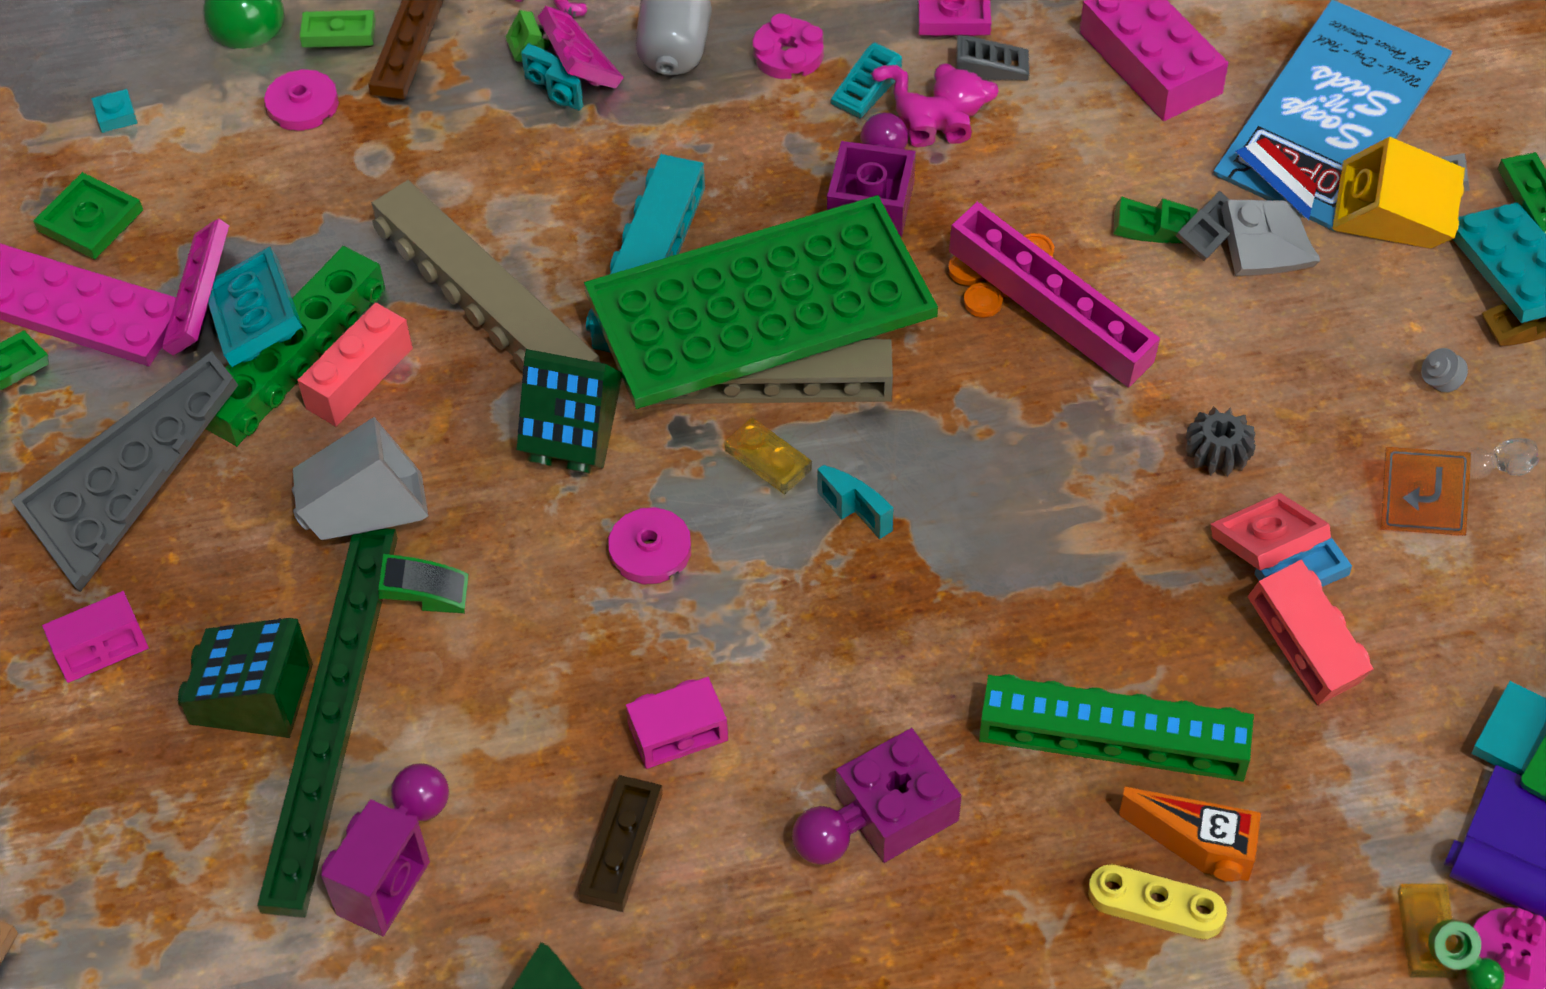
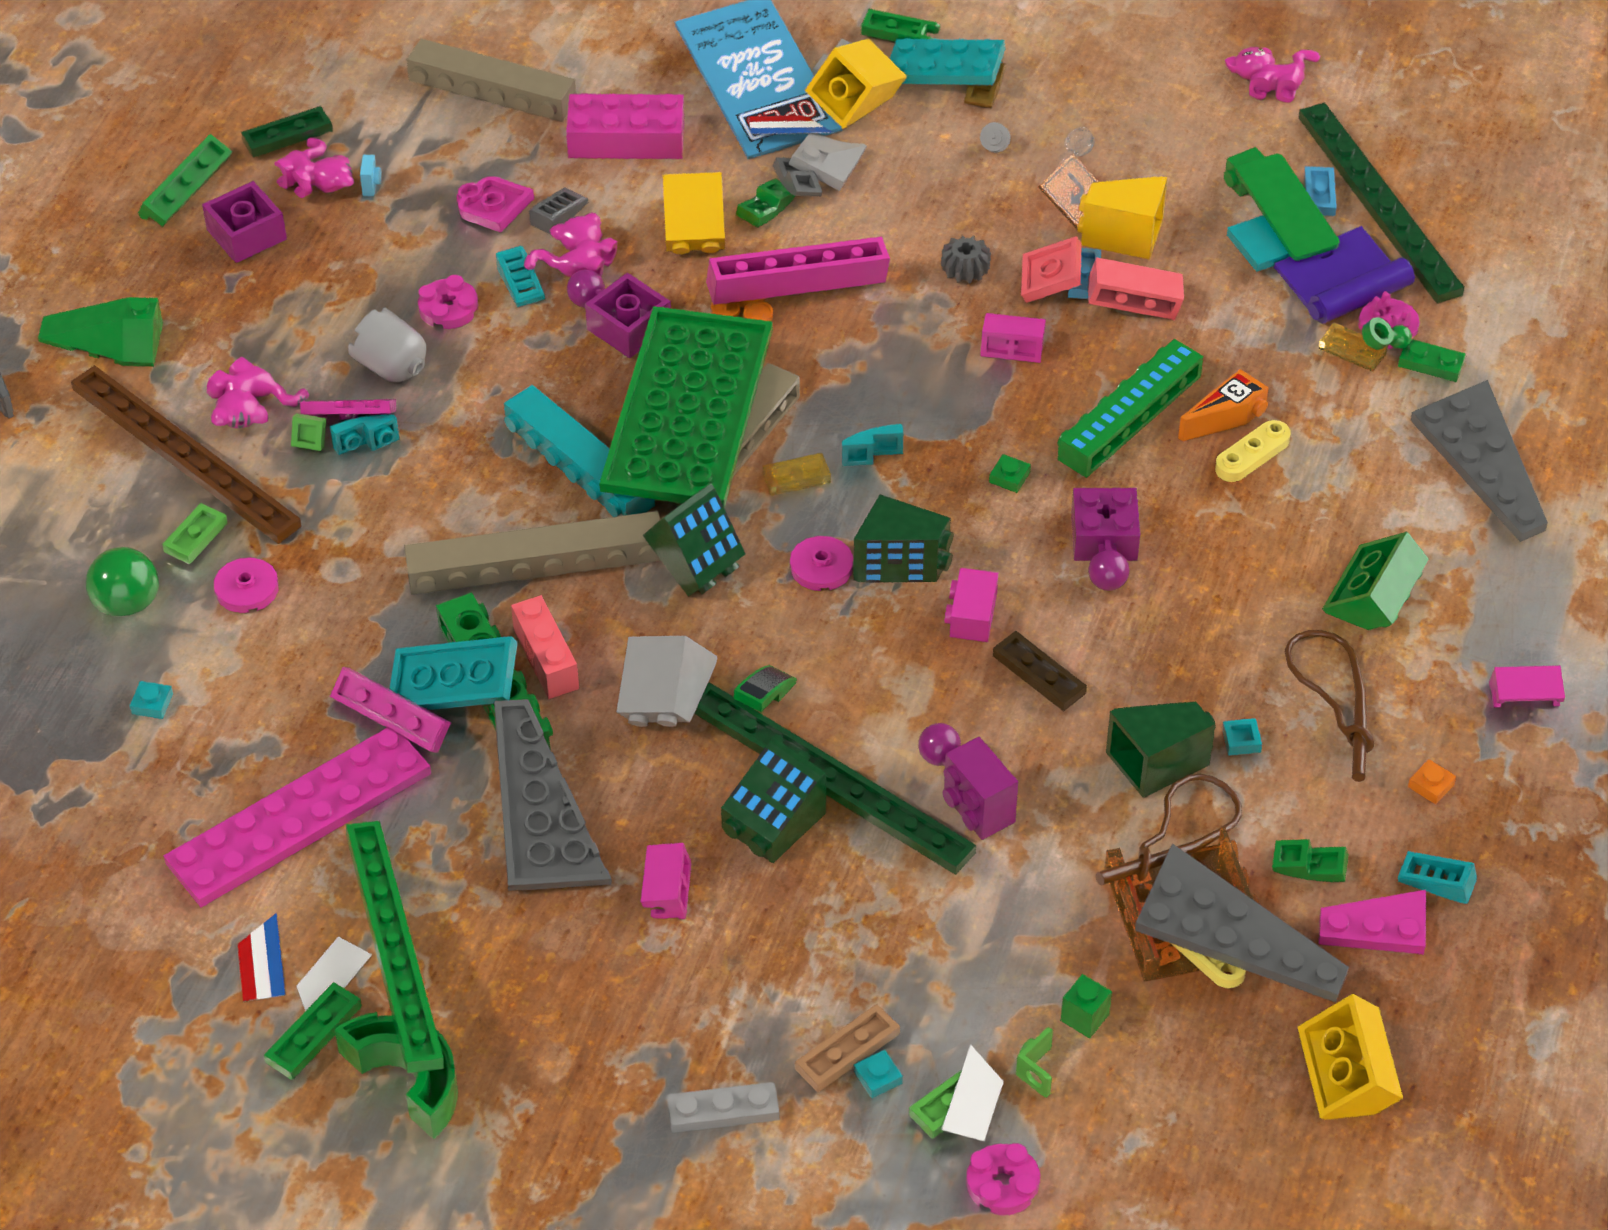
camera: 60 degrees left, 5 degrees down
green plate [33,172,143,260] -> none
none -> yellow slope [663,172,725,254]
none -> dark green slope [853,494,954,583]
none -> dark pink hinge [980,313,1046,363]
none -> green plate [989,454,1031,493]
none -> yellow slope [1077,176,1168,260]

